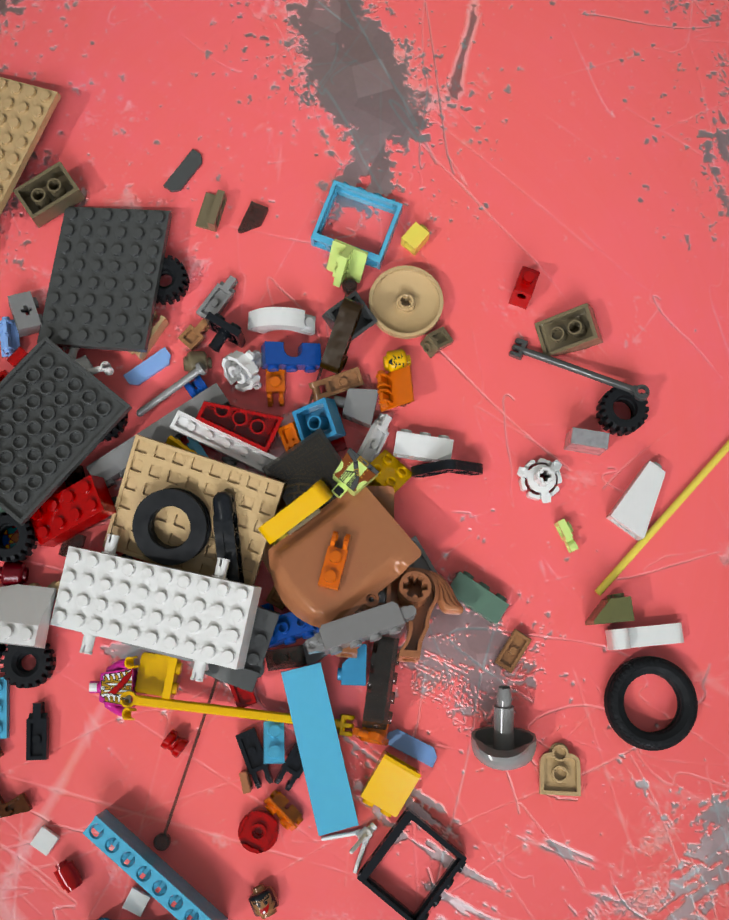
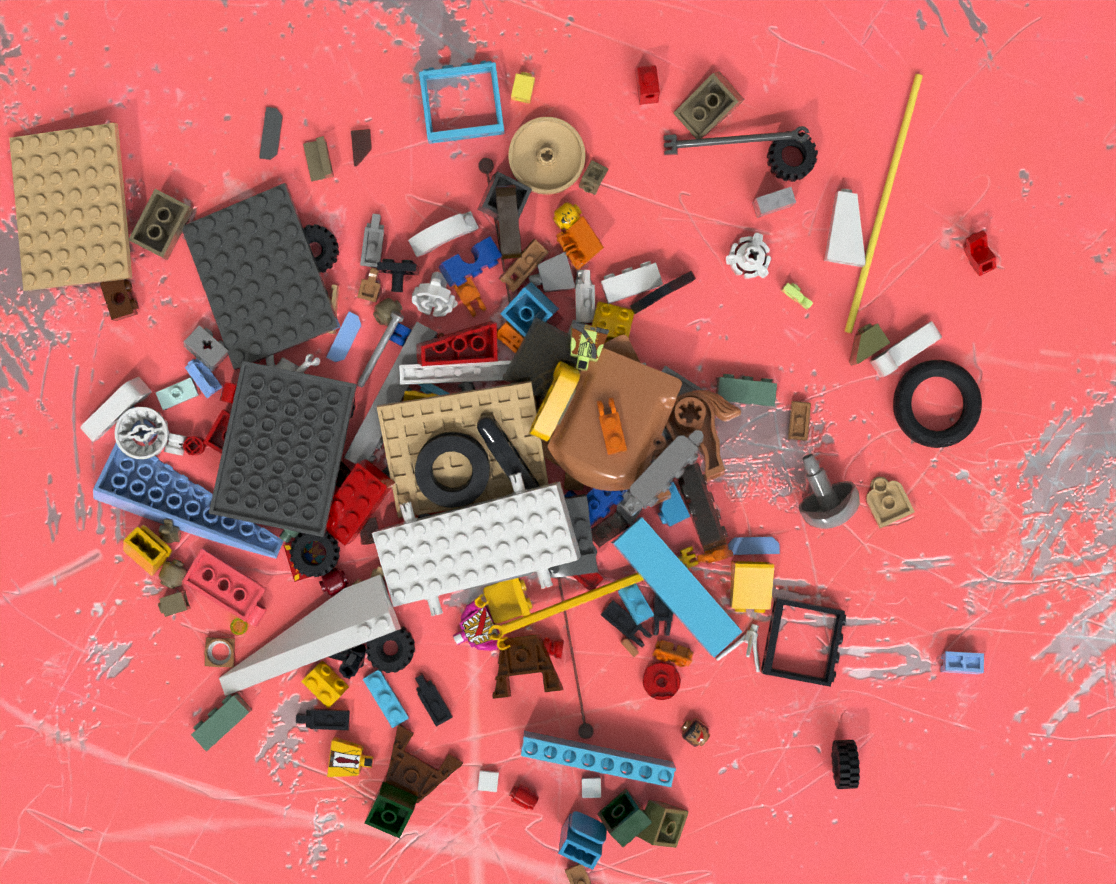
camera: 30 degrees left, 10 degrees up
yellowish green bracket [326,239,368,288] -> none
none -> reddish brown wing [492,634,564,699]

